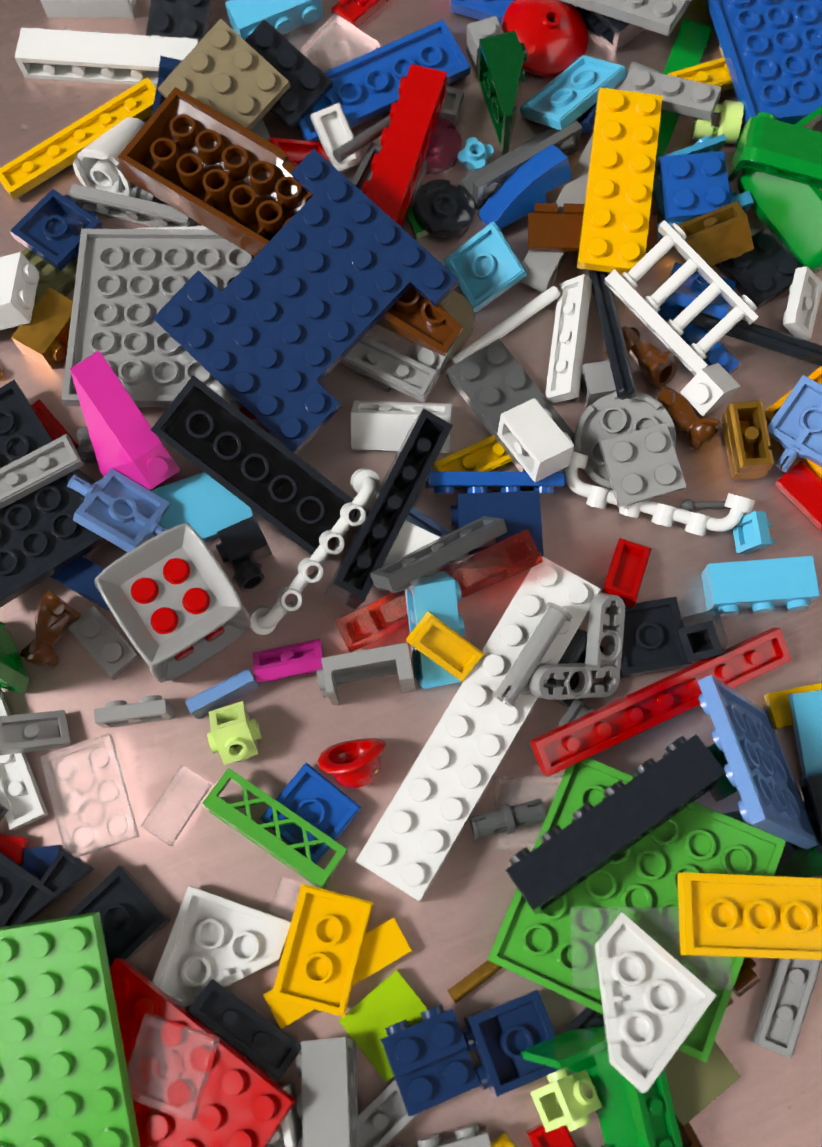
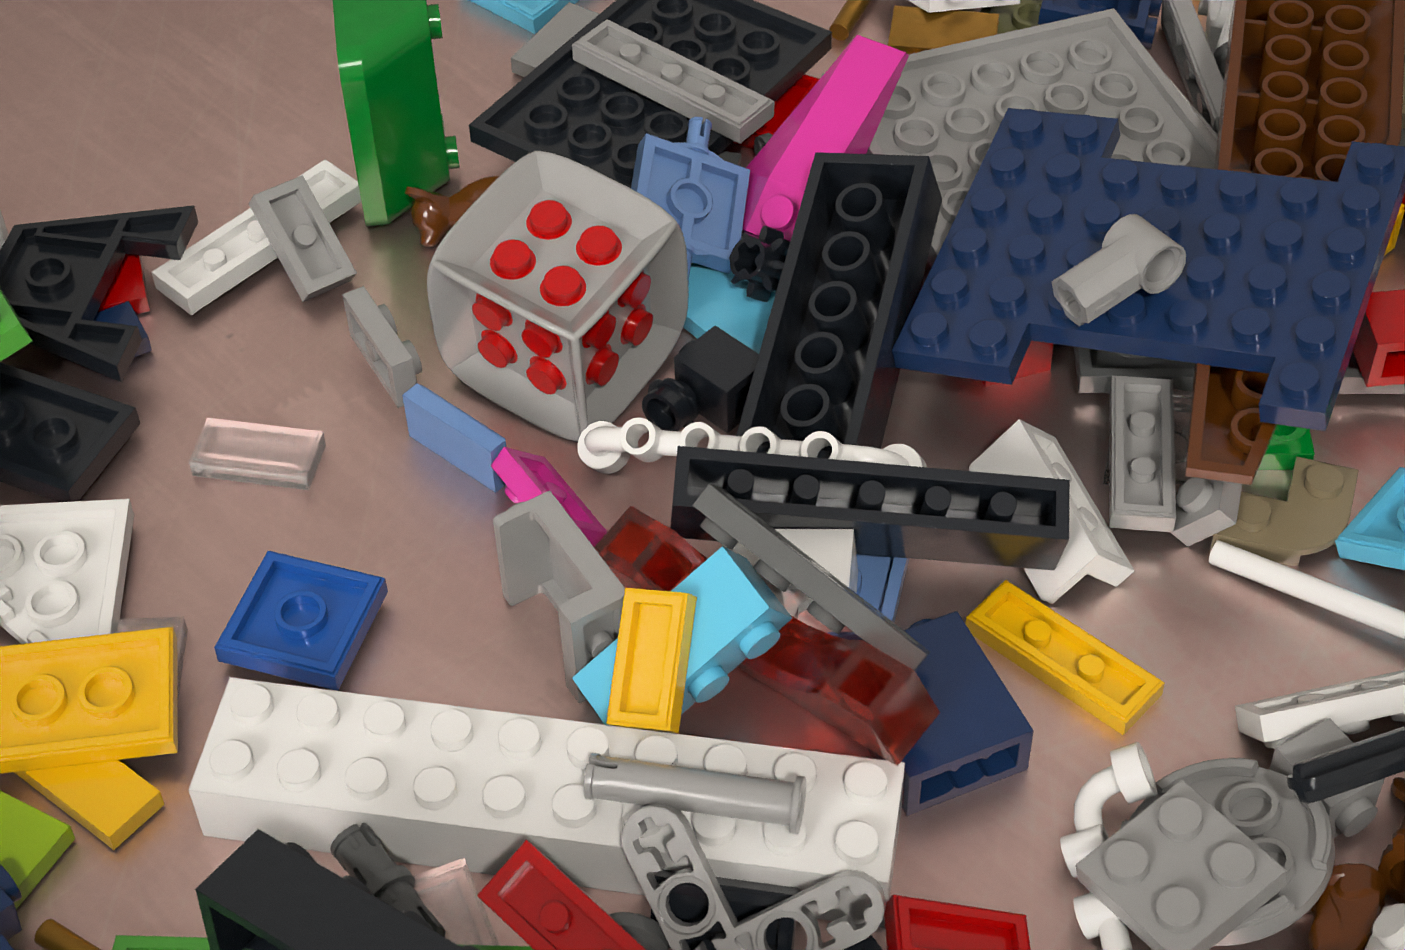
camera: 65 degrees right, 25 degrees down
clear plate [40,733,139,857] -> none
bright green fence [202,768,347,889] -> none
yellowish green brick [207,701,262,765] -> none
red hat [317,738,386,788] -> none
blue plate [425,472,564,495] -> none
dark grey plate [446,339,575,472] -> none
white brick [497,398,574,483] -> none
none -> black gear [729,226,790,302]
none -> light grey piece [1051,214,1186,327]

